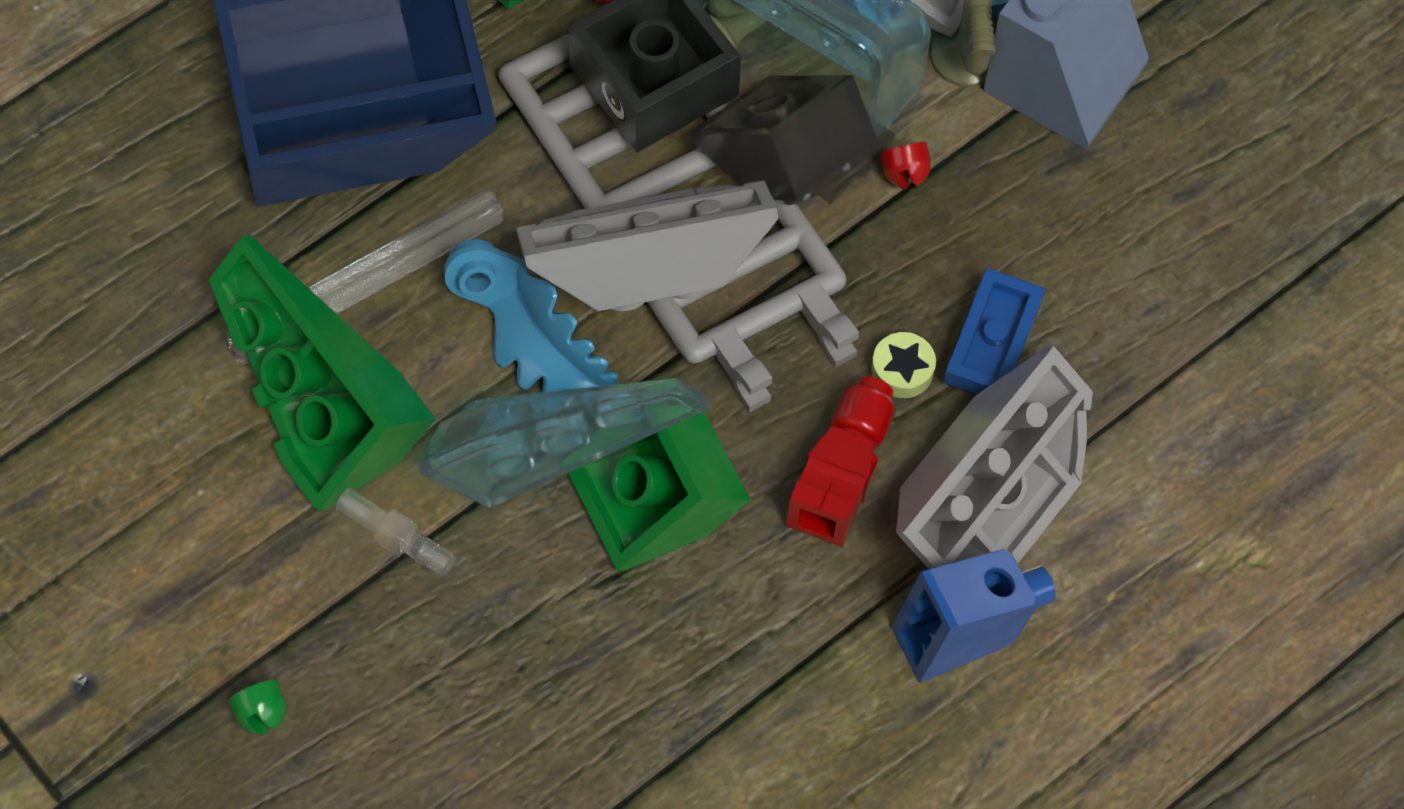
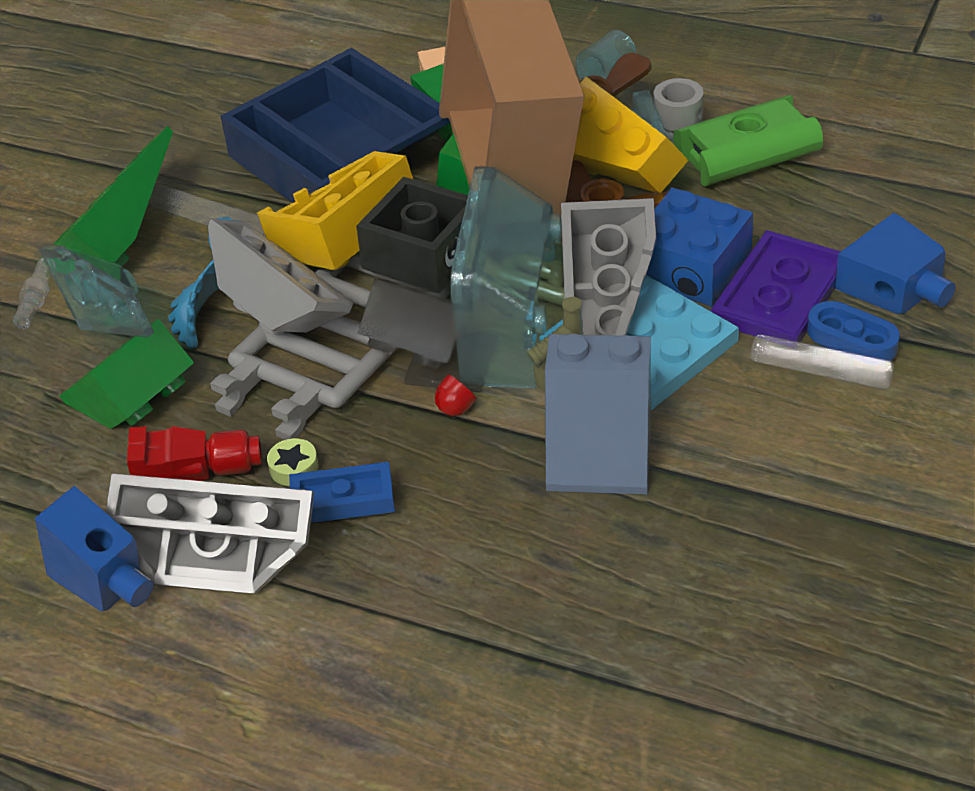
camera: 70 degrees right, 20 degrees down
none -> yellow wedge [257,151,413,270]

